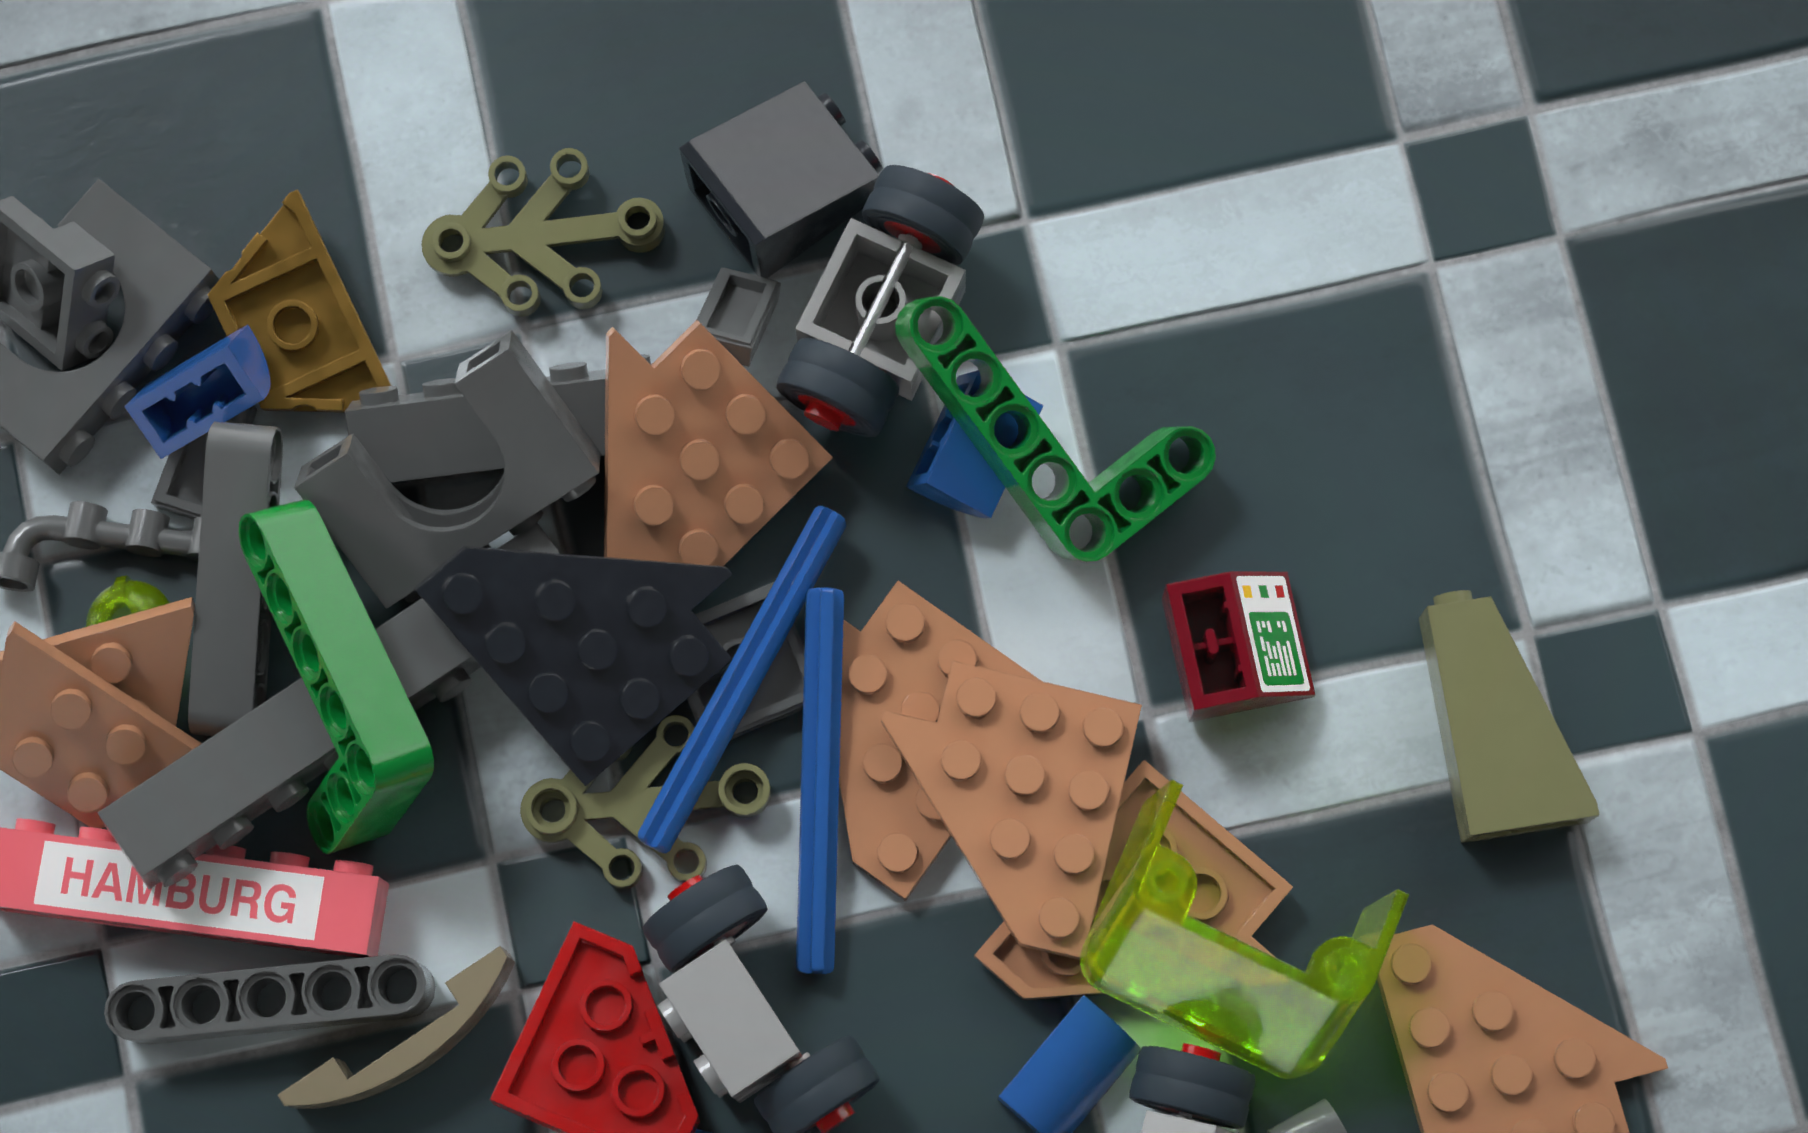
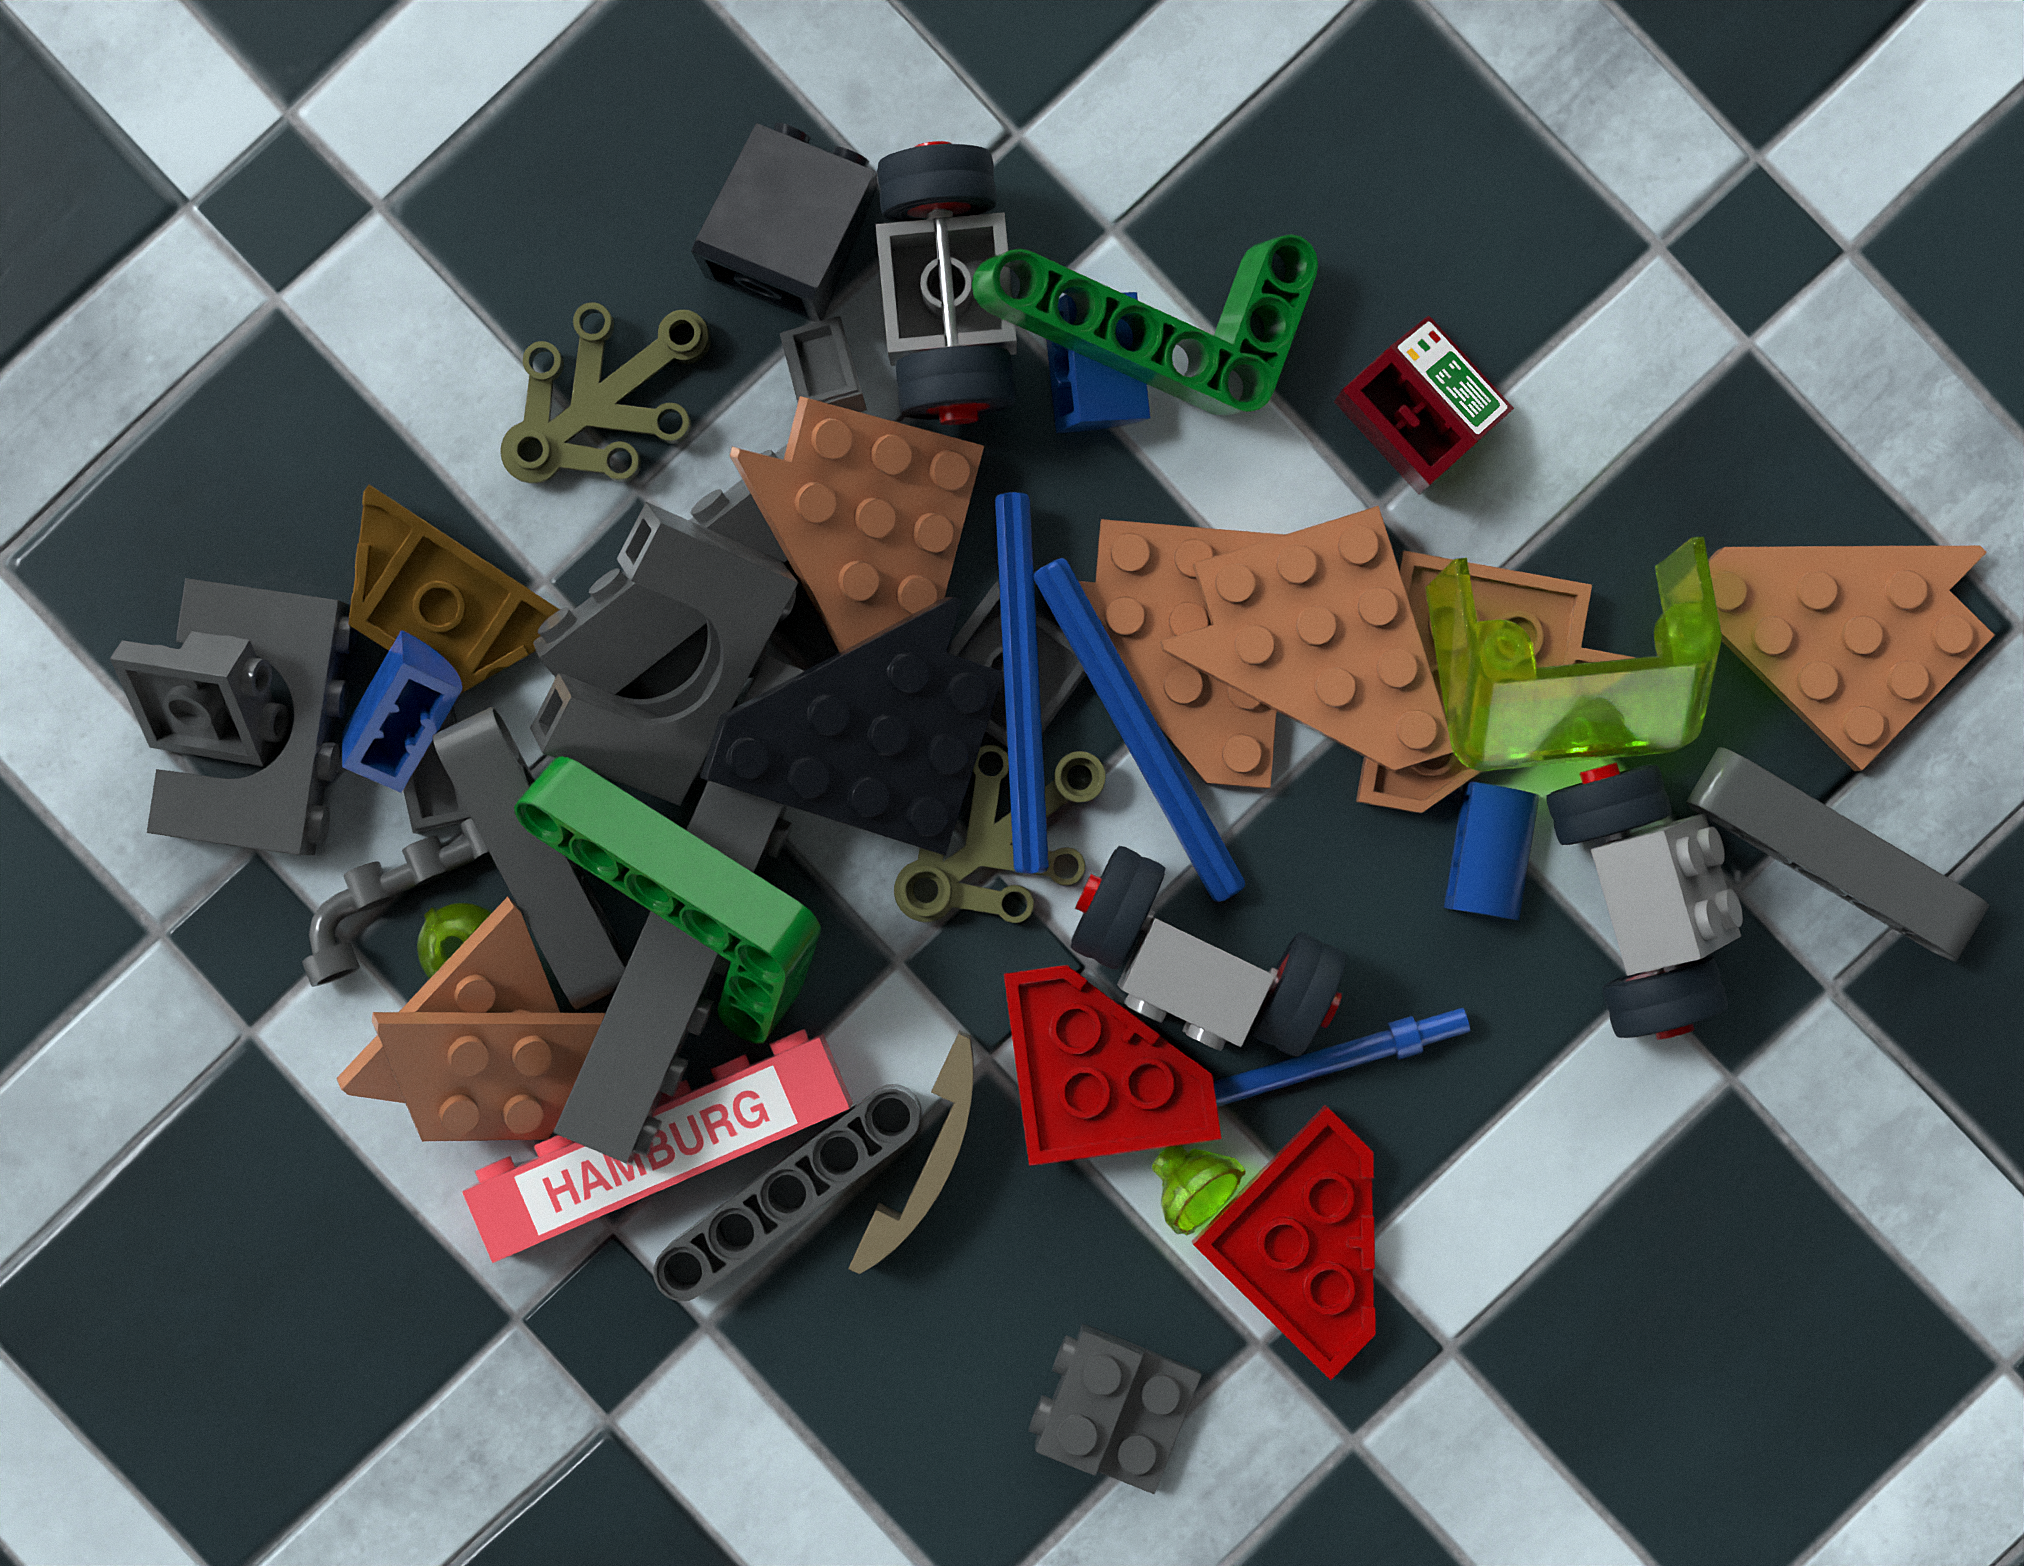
camera: 35 degrees left, 10 degrees up
olive slope [1419,590,1600,843] -> none

